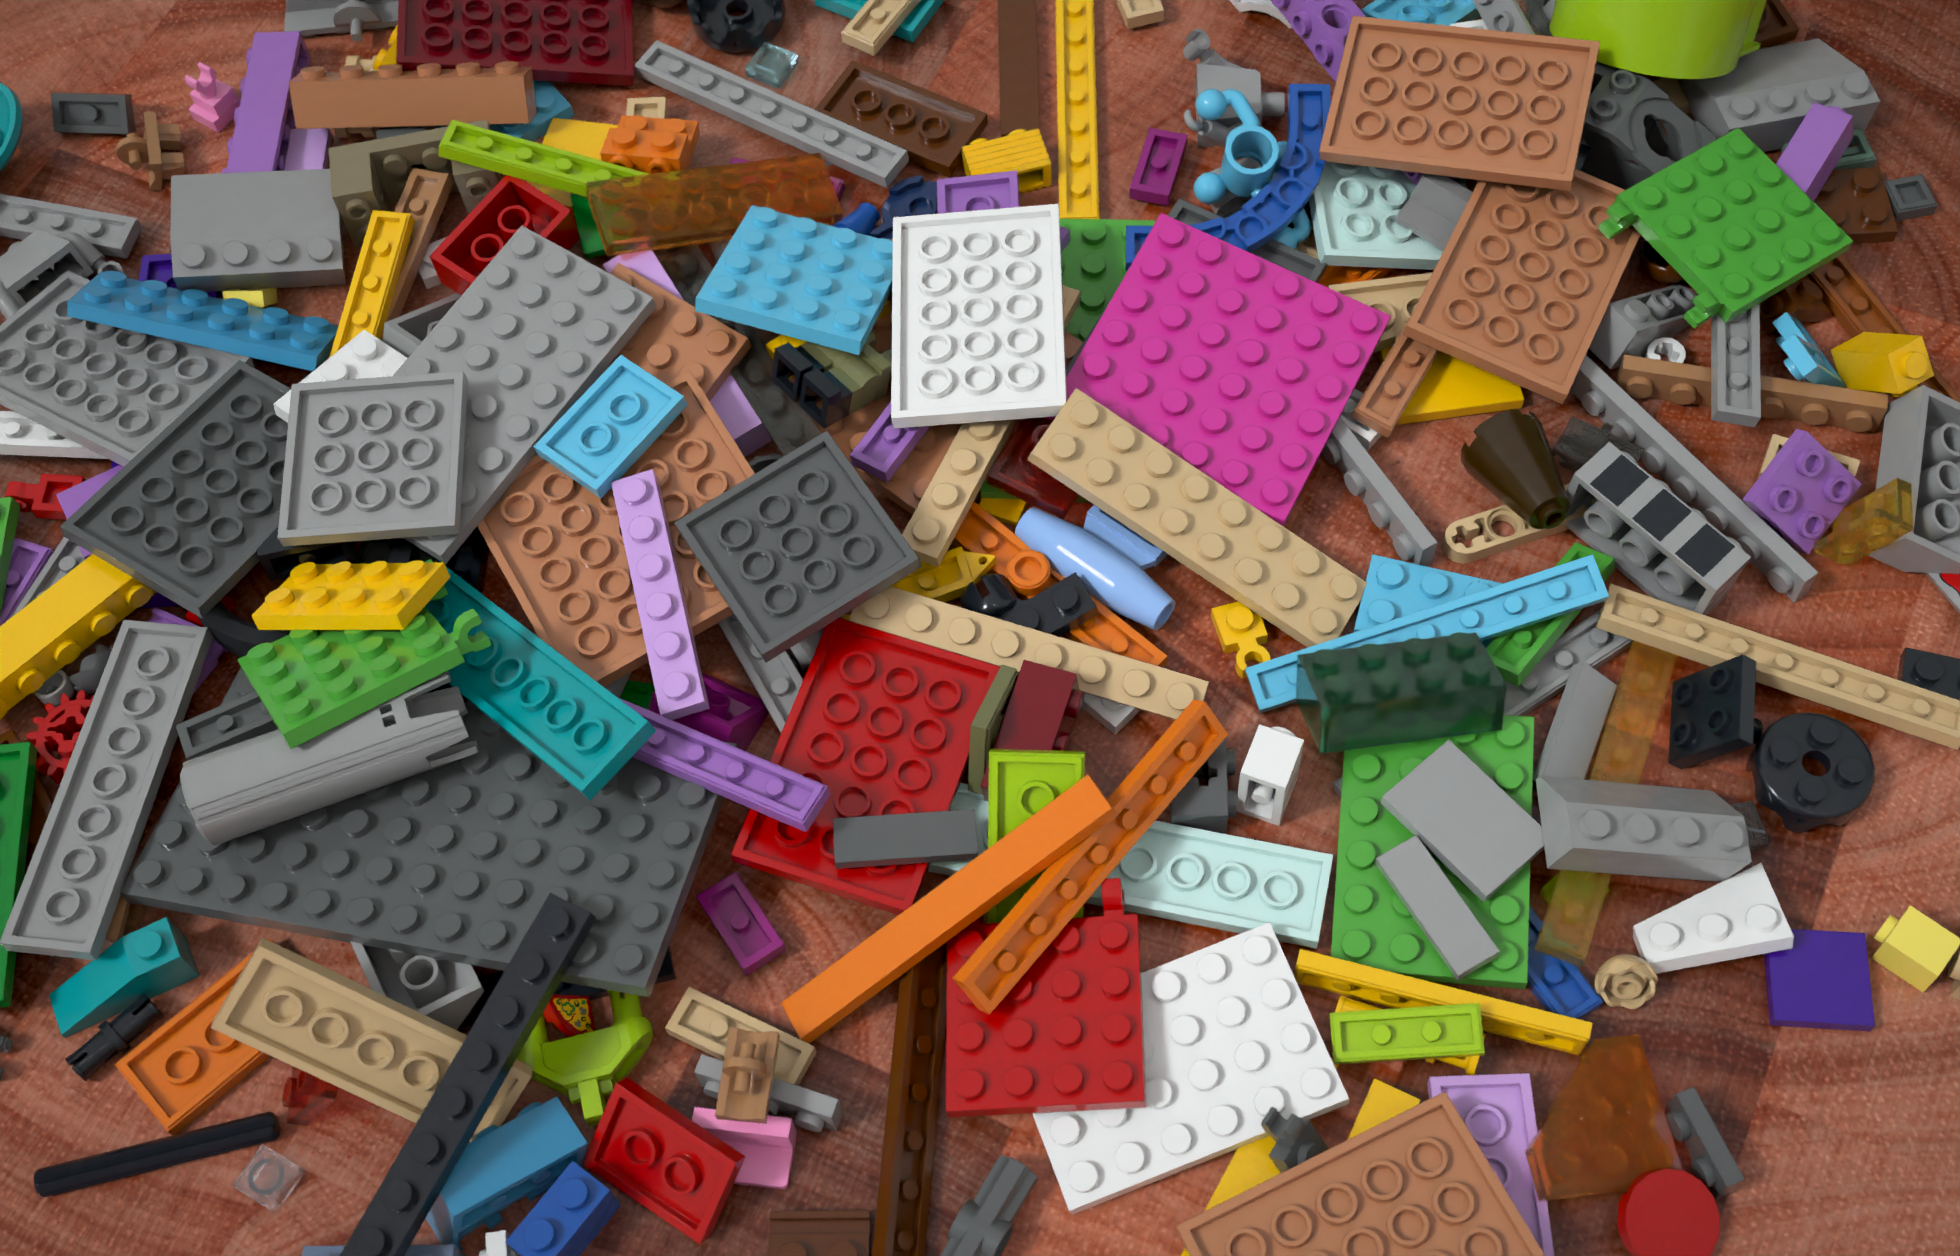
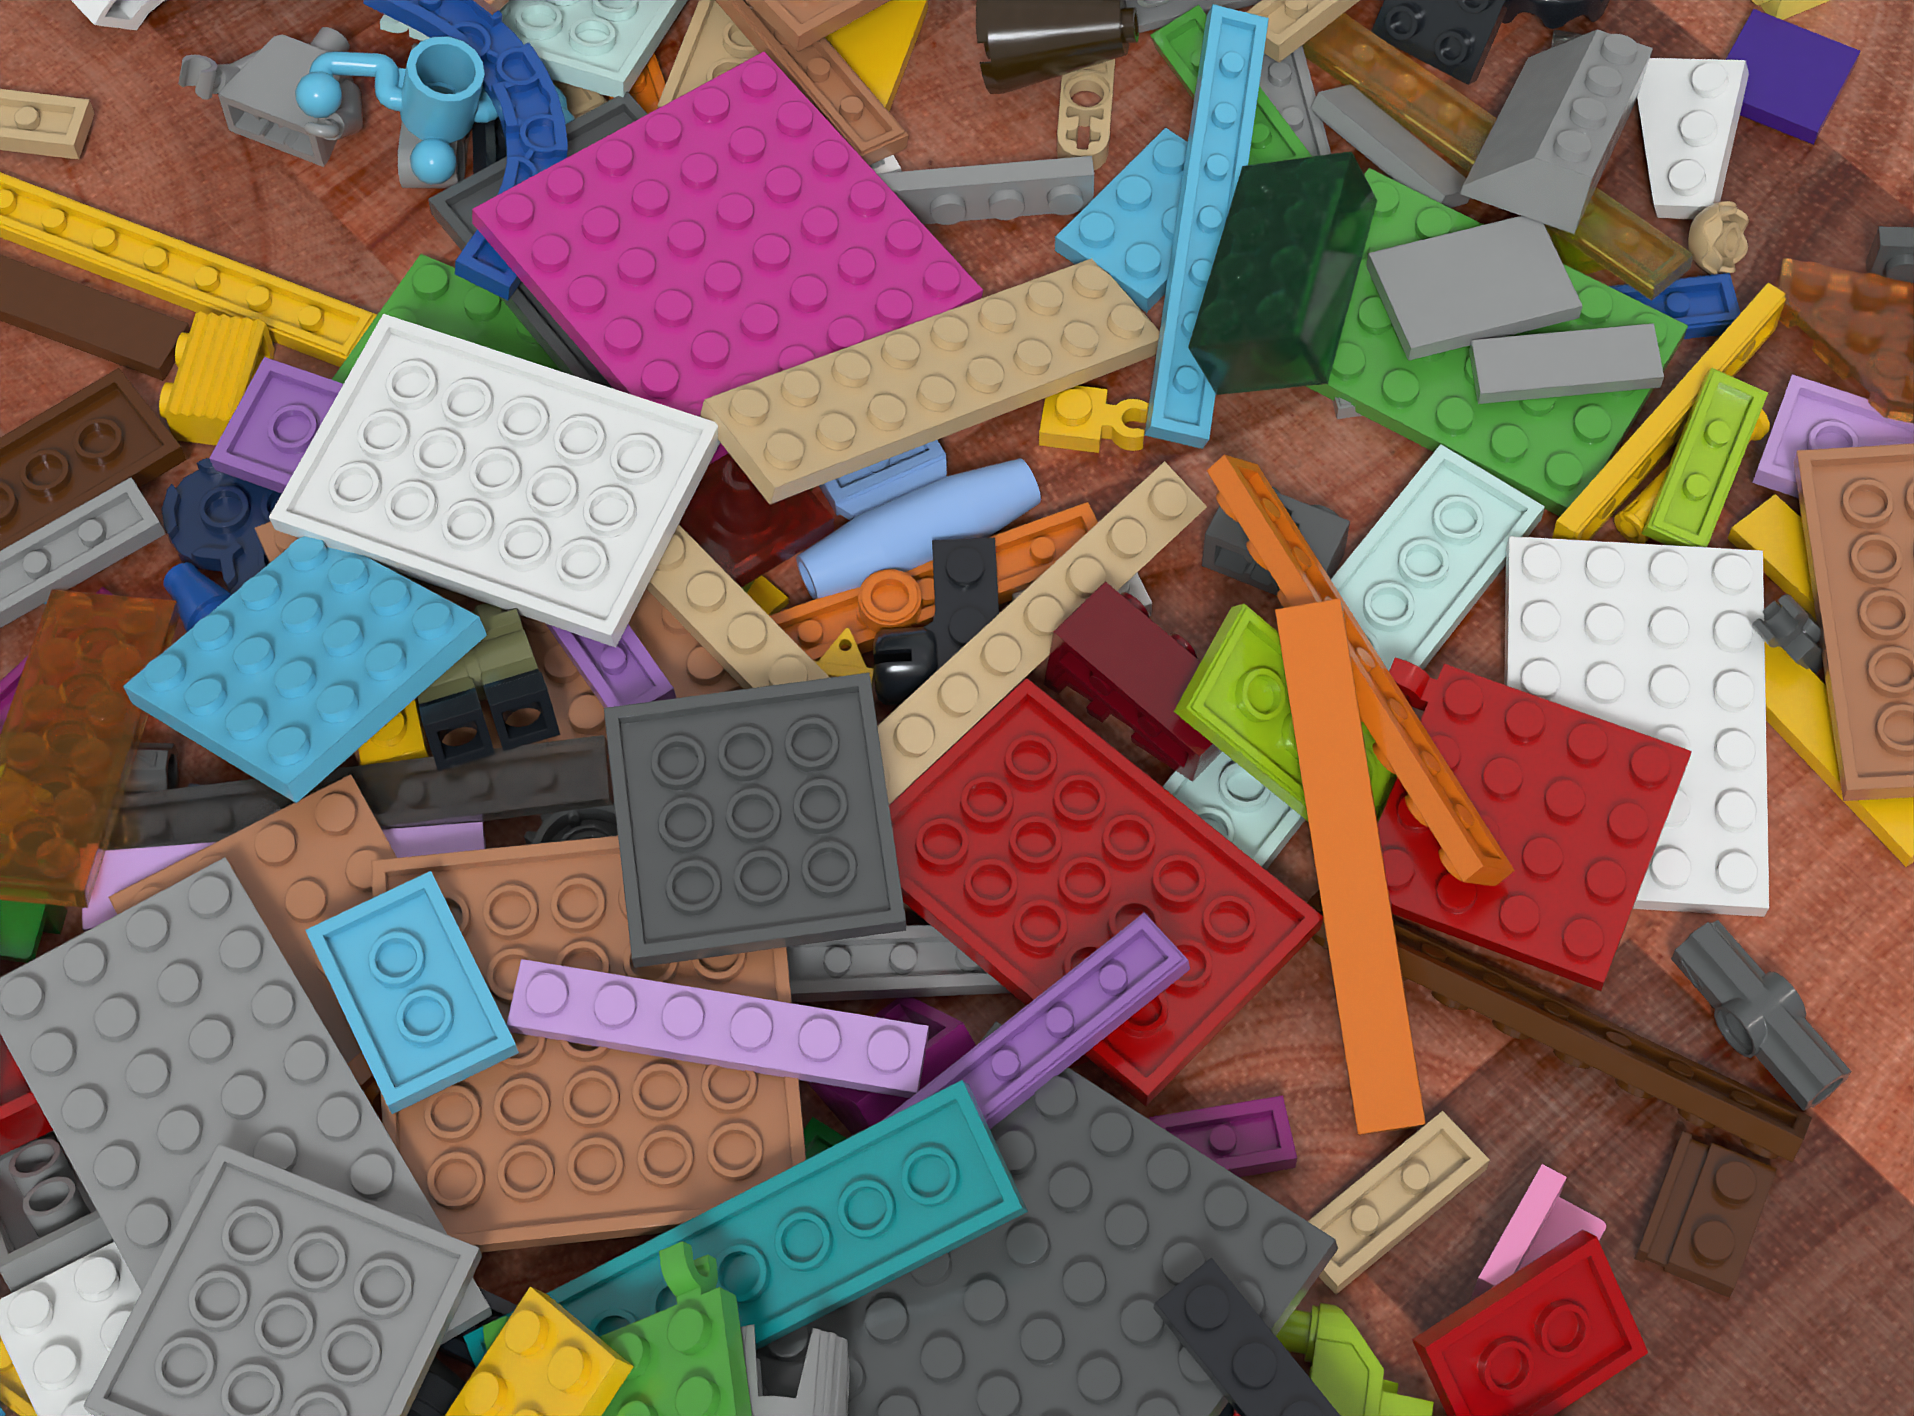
camera: 70 degrees left, 0 degrees up
light grey plate [694,1054,843,1132] -> none
medium nougat hips [715,1027,780,1124] -> none
dark grey tile [833,809,978,869] -> none
olive tile [968,665,1018,795] -> none
magenta plate [1130,127,1188,206] -> none
white brick [1237,724,1304,826] -> none

